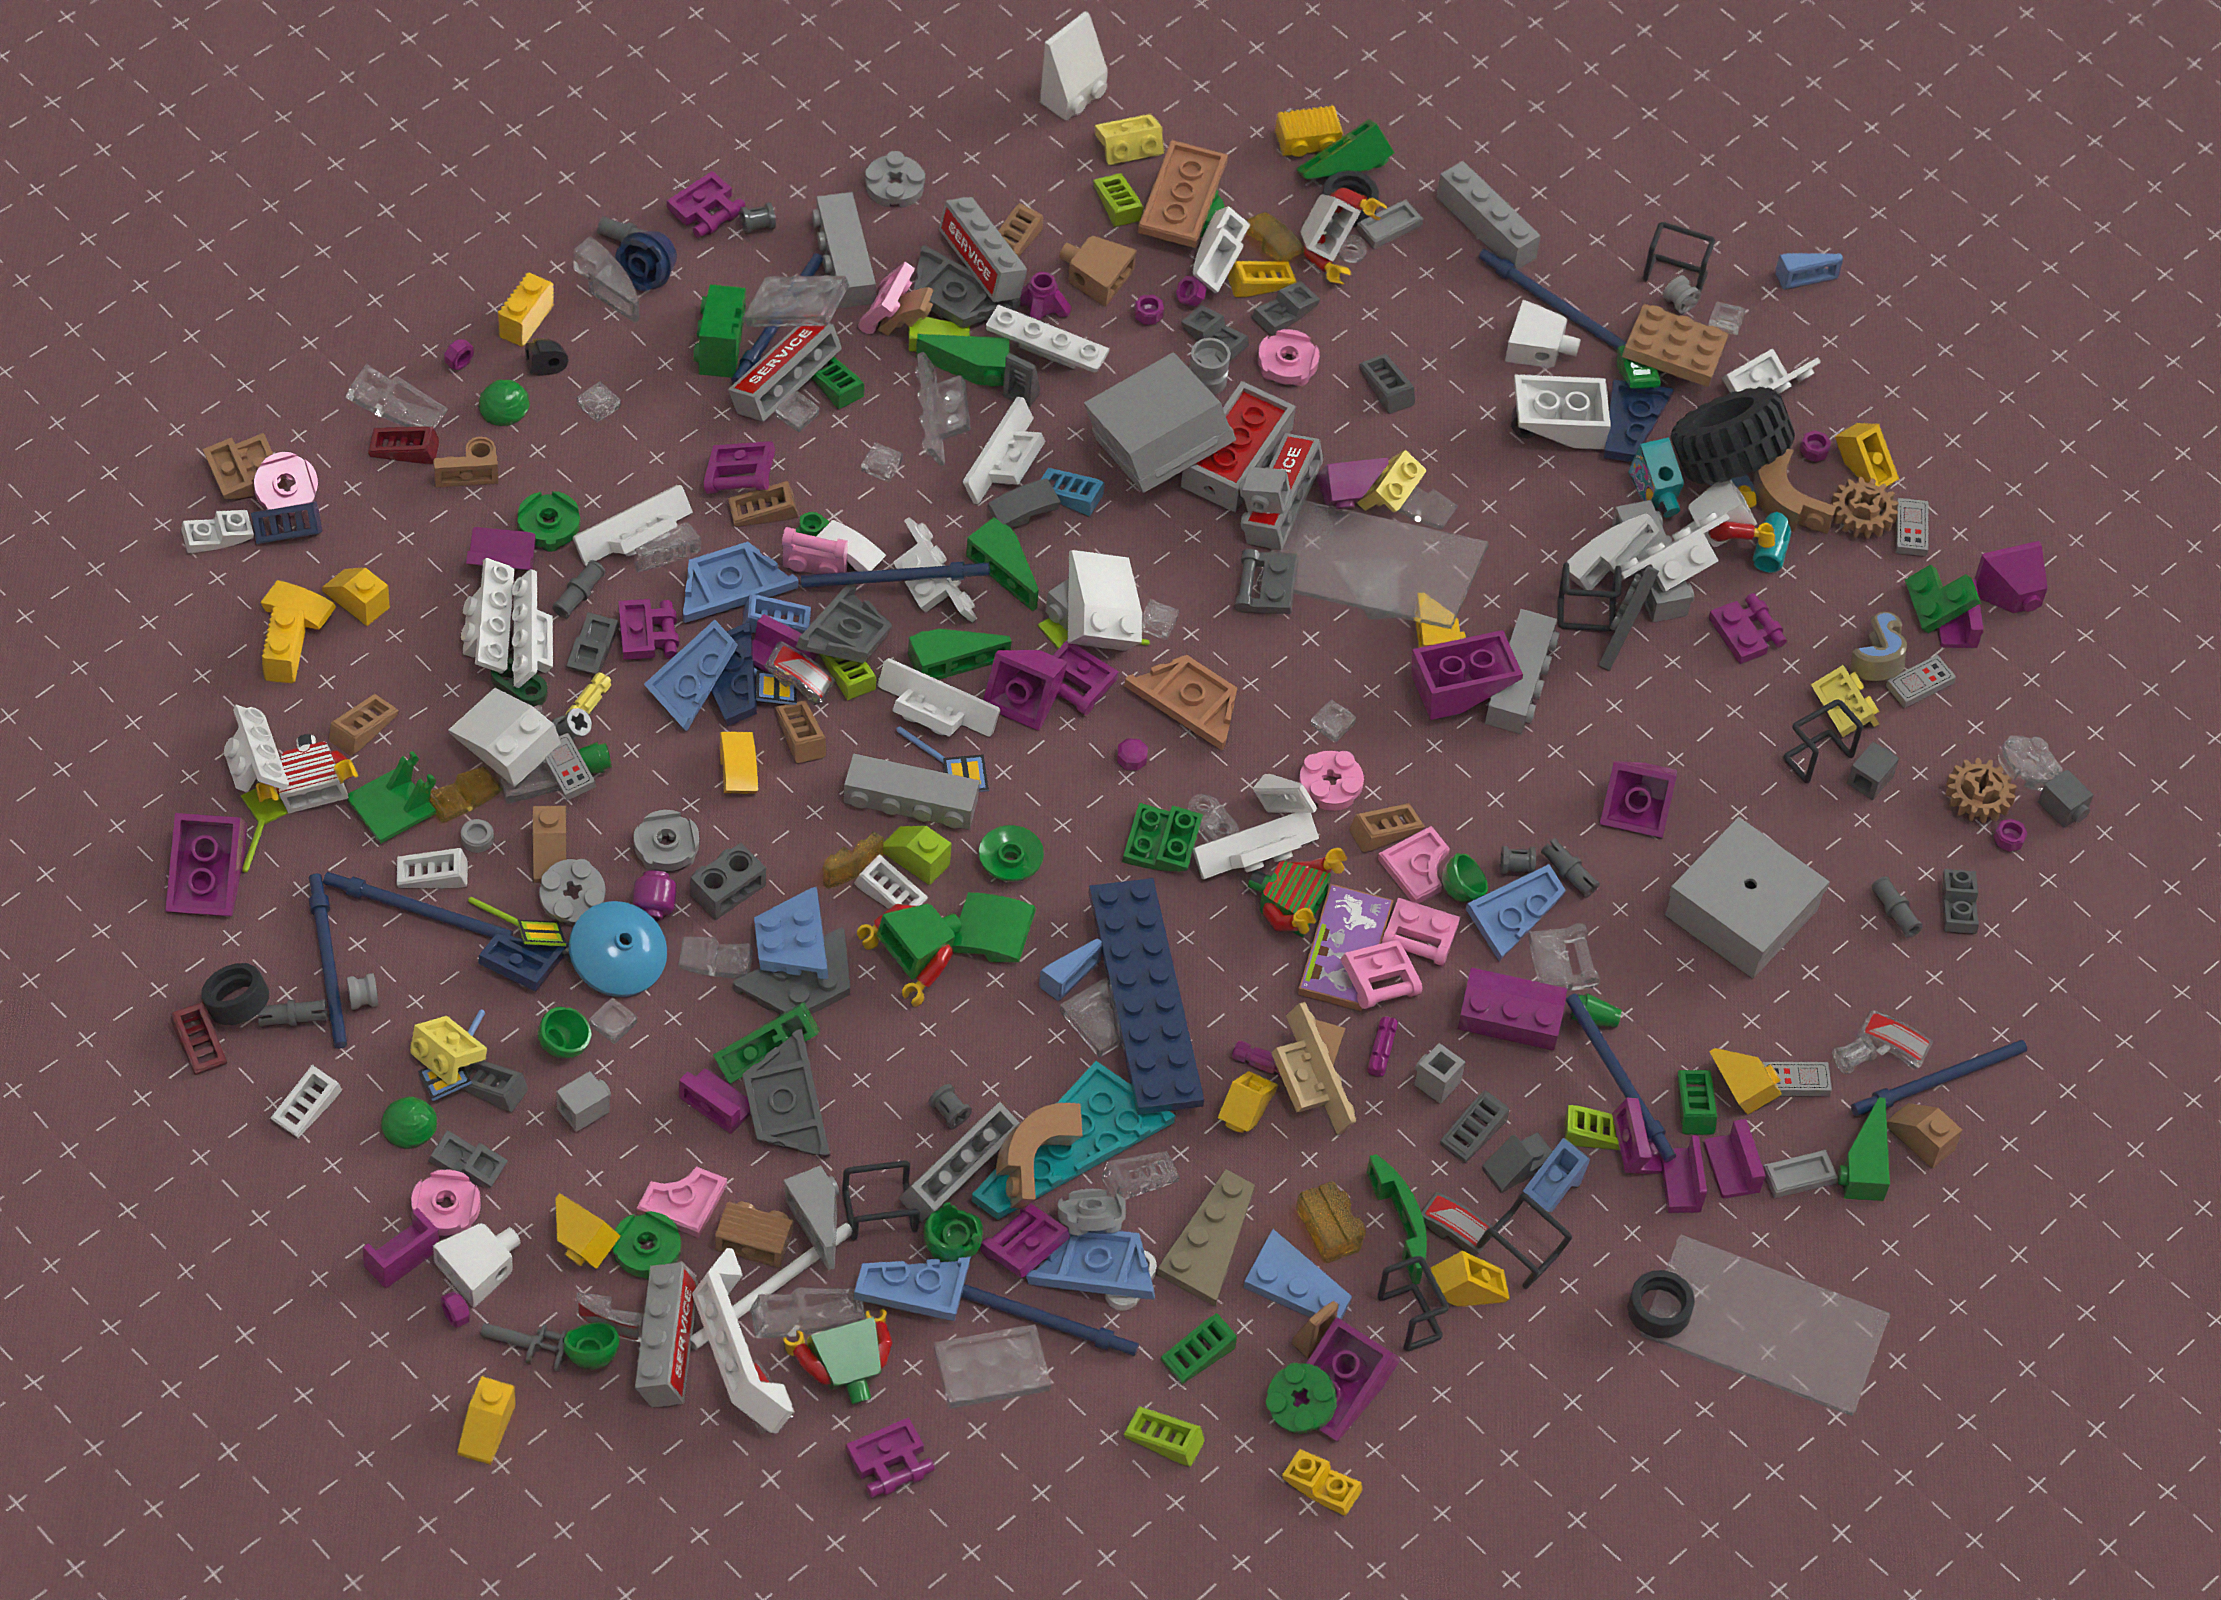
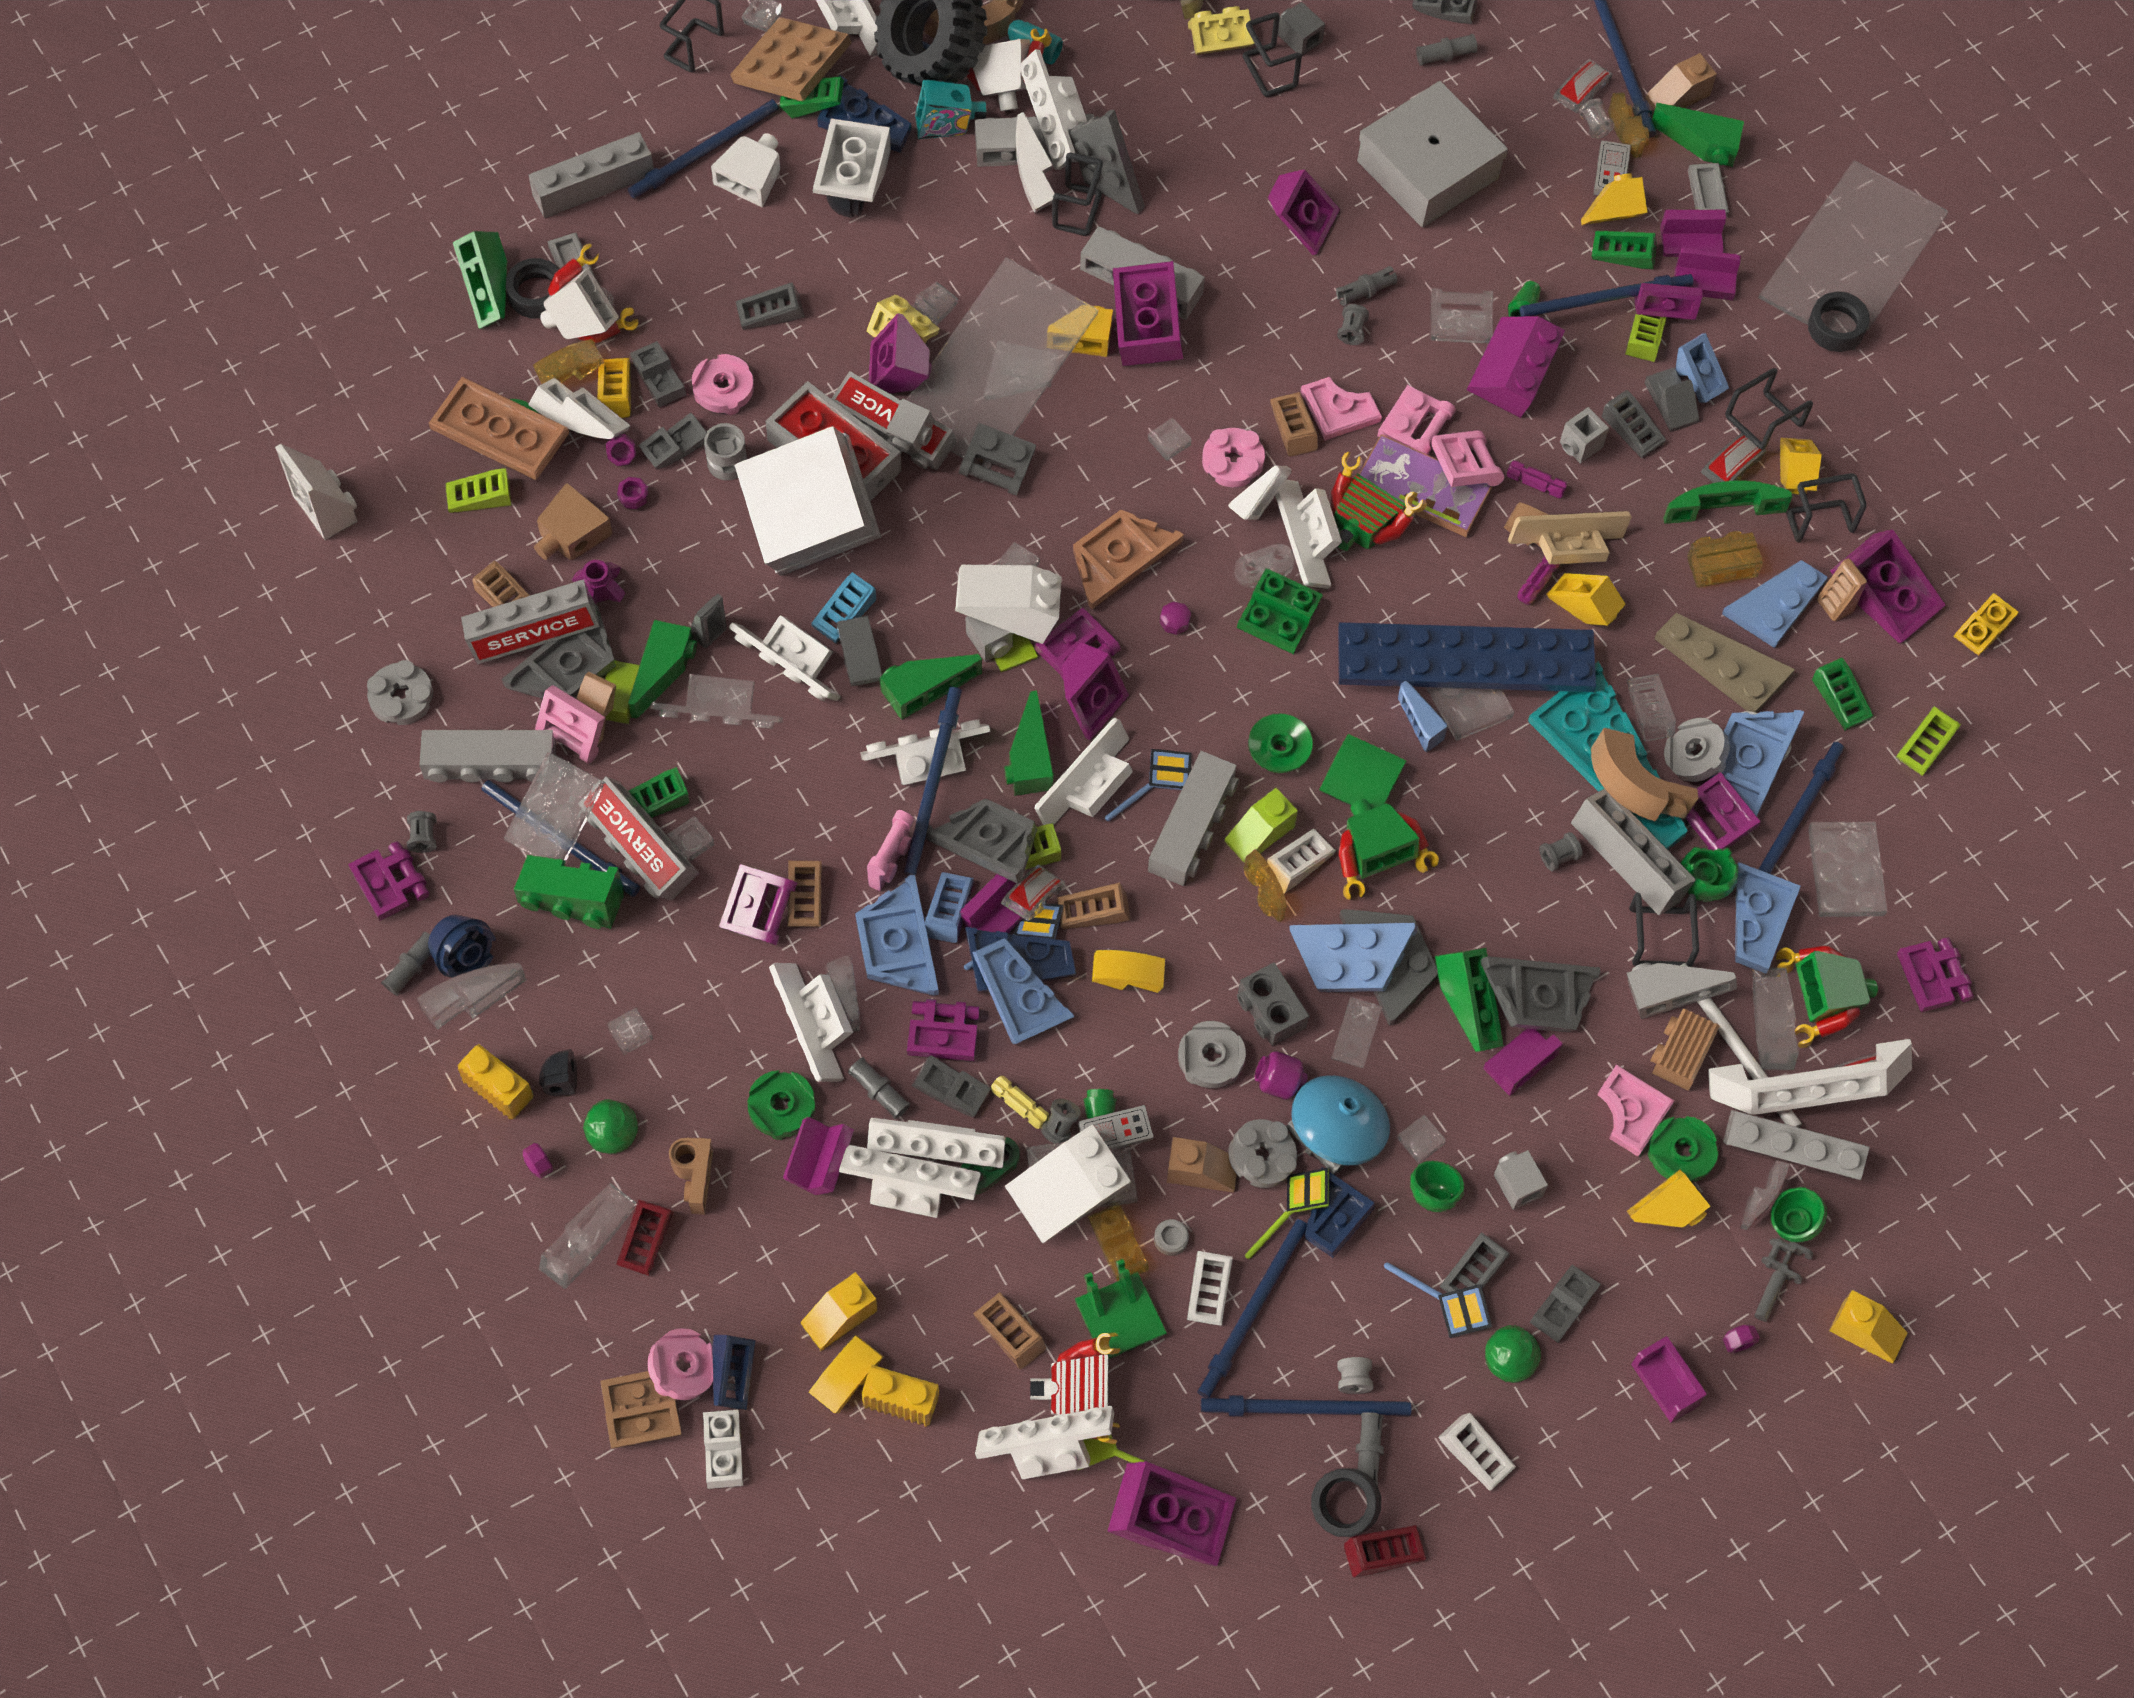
camera: 75 degrees left, 10 degrees up
light yellow bracket [411,1016,487,1085] -> none
bright pink plate [411,1169,481,1236] -> none
white torso [433,1223,521,1308] -> none
green plate [796,512,829,537] -> none
white slope [816,520,886,571] -> none
clear plate [861,442,903,482] -> none
white bracket [986,305,1109,373] -> none
light yellow bracket [1095,114,1164,165] -> none
green plate [1266,1363,1337,1434] -> none
yellow brick [1275,105,1343,157] -> none
green piece [1442,853,1488,902] -> none
medium blue wing [1465,864,1566,962] -> none
light grey wheel [1663,275,1701,314] -> none
magenta plate [1709,593,1787,664] -> none
none -> clear yellow slope [1608,92,1649,158]

